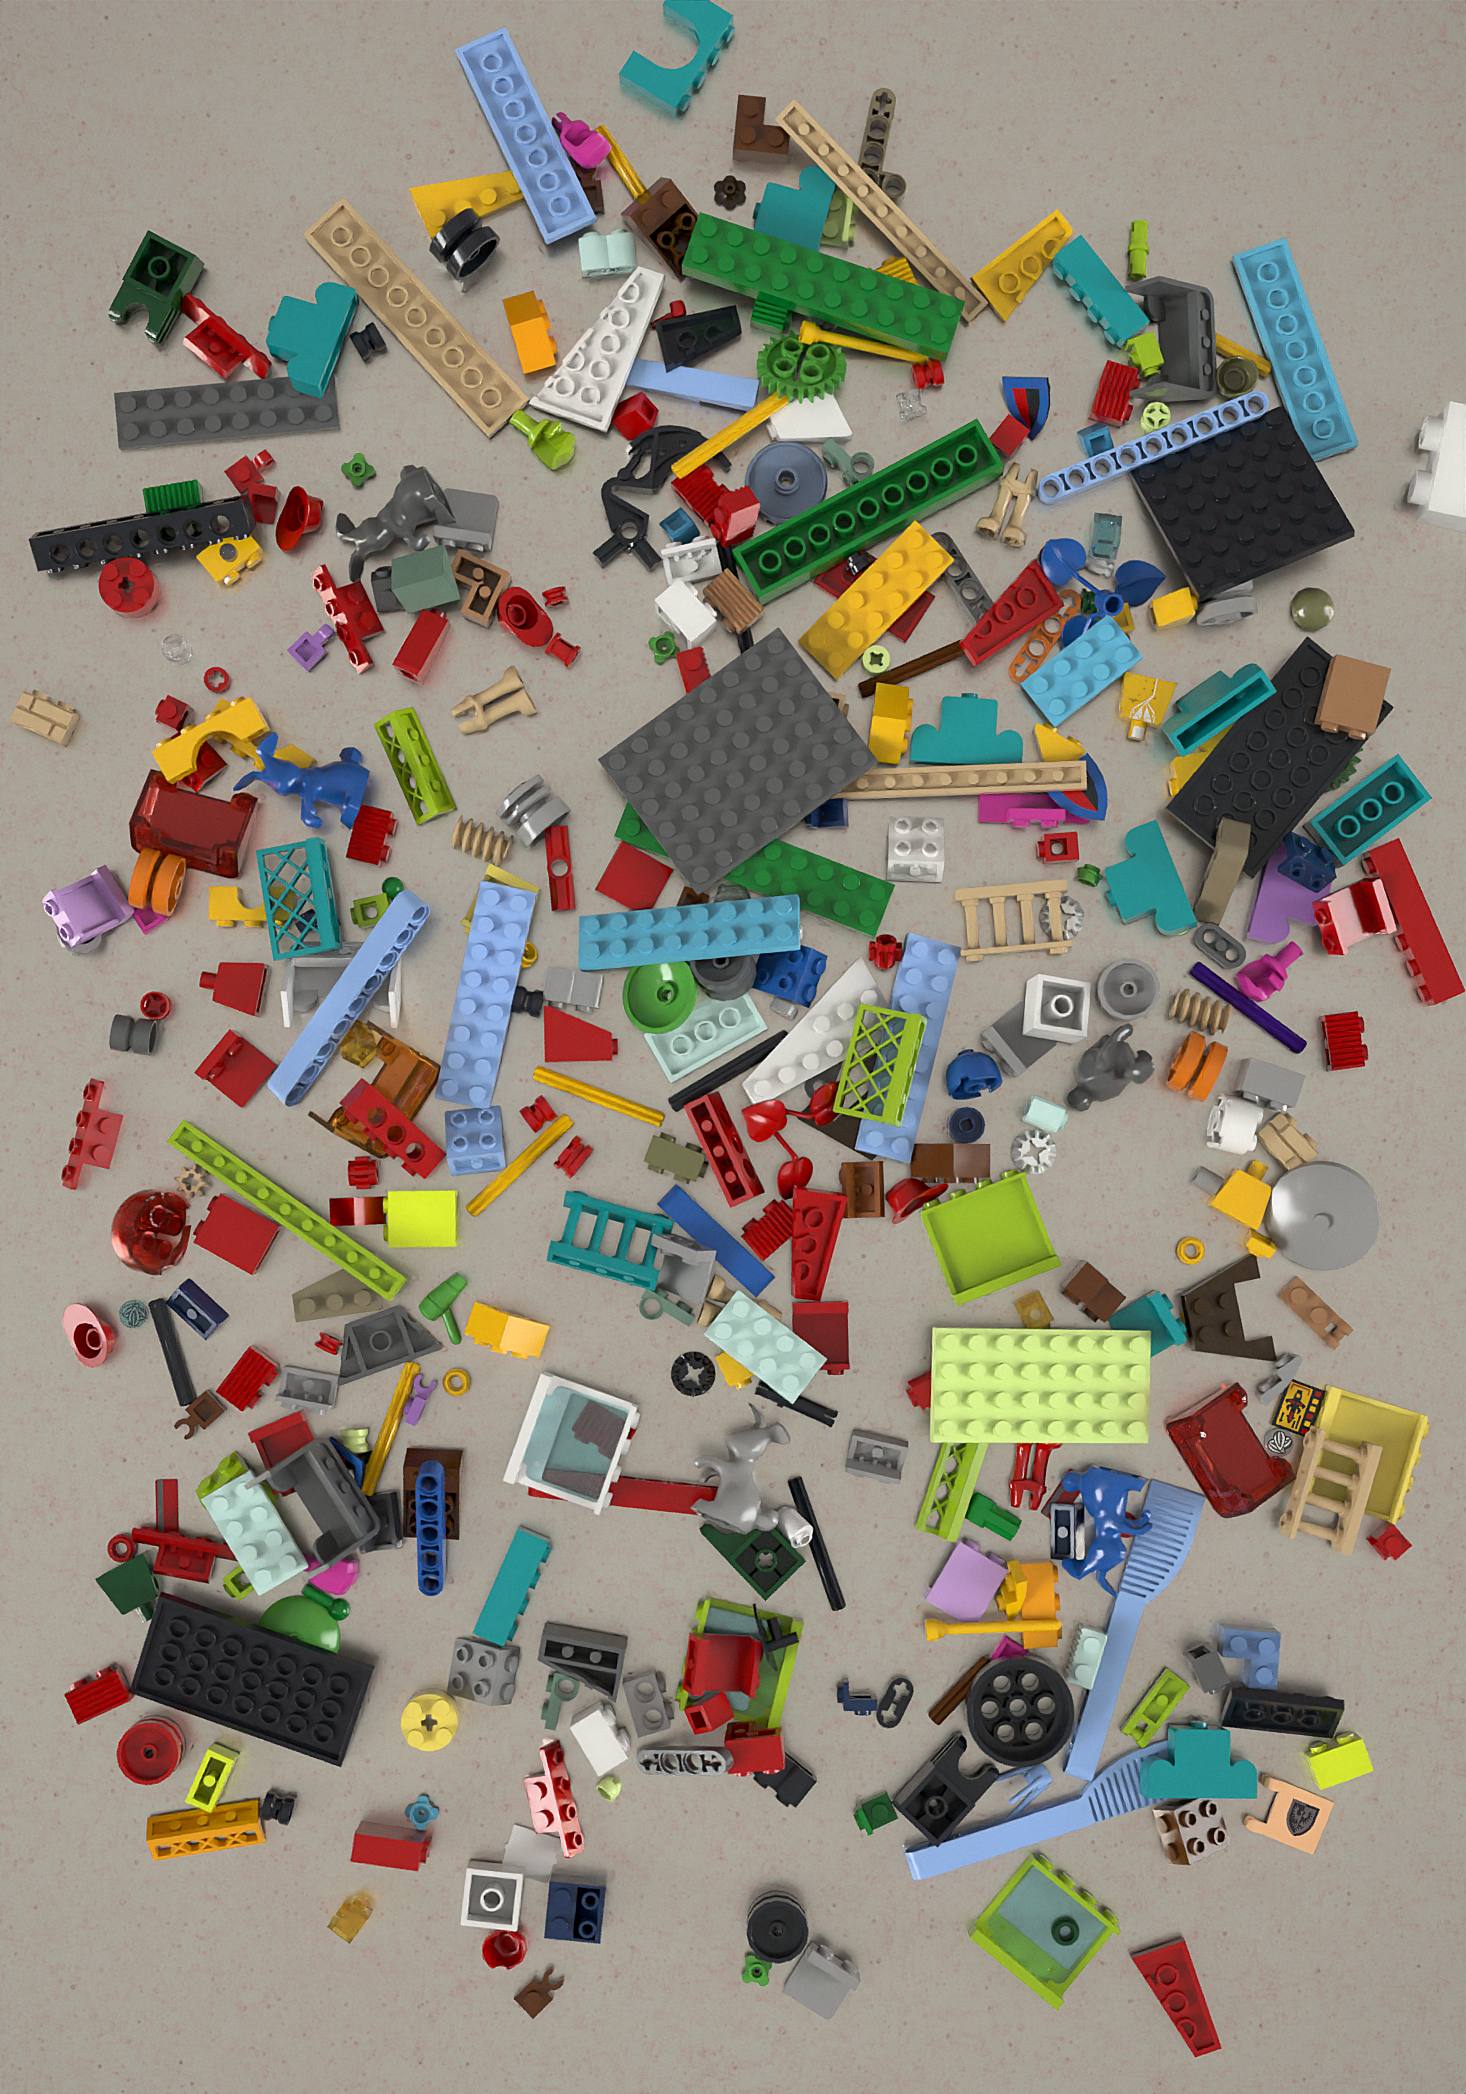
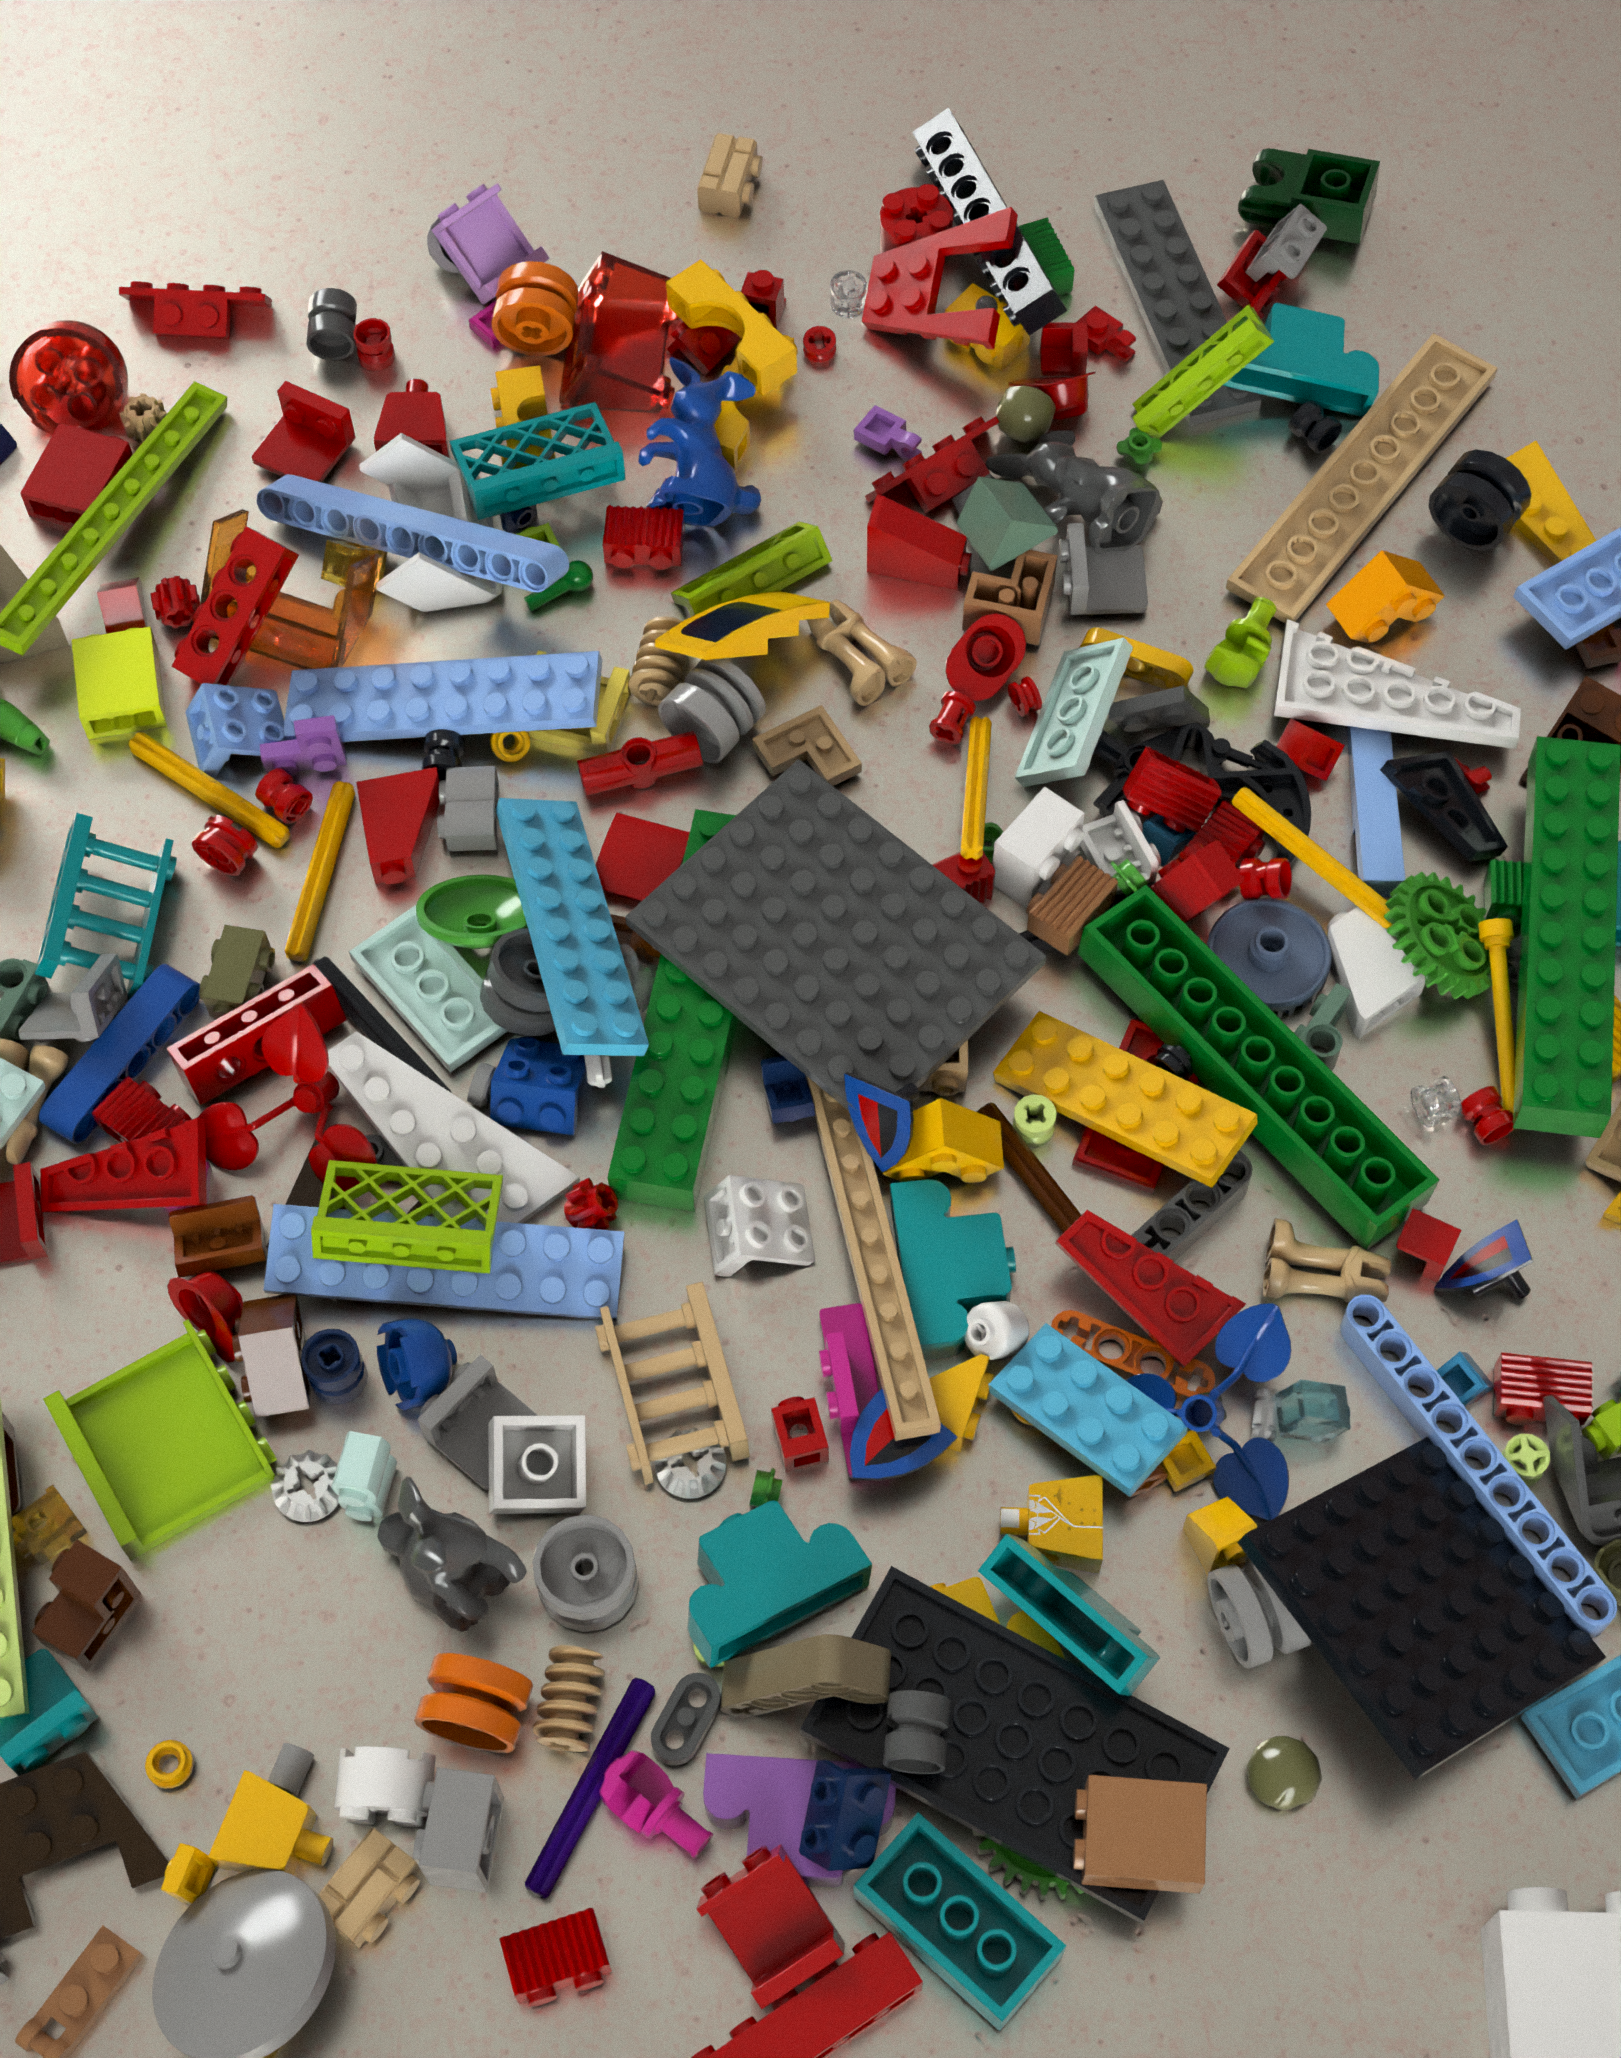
camera: 85 degrees right, 25 degrees down
light aqua brick [578,229,637,277] -> none
none -> medium lavender plate [259,715,347,776]
none -> yellow slope [655,591,830,660]
none -> tan plate [752,705,862,786]
none -> shield [844,1072,920,1173]
none -> wing [861,207,1018,349]
none -> dark grey wheel [883,1690,951,1774]
none -> yellow axle [960,716,992,860]
none -> white head [964,1301,1029,1360]
none -> olive hair [995,385,1056,442]
none -> light aqua plate [1015,638,1133,787]
none -> yellow beam [1079,627,1194,690]
none -> dark grey wing [1109,685,1210,732]
none -> bright green plate [1110,858,1148,896]
none -> red brick [1122,746,1222,833]
none -> lime fence [1132,305,1274,439]
none -> red wheel [1239,858,1292,899]
none -> light grey bracket [1245,203,1327,282]

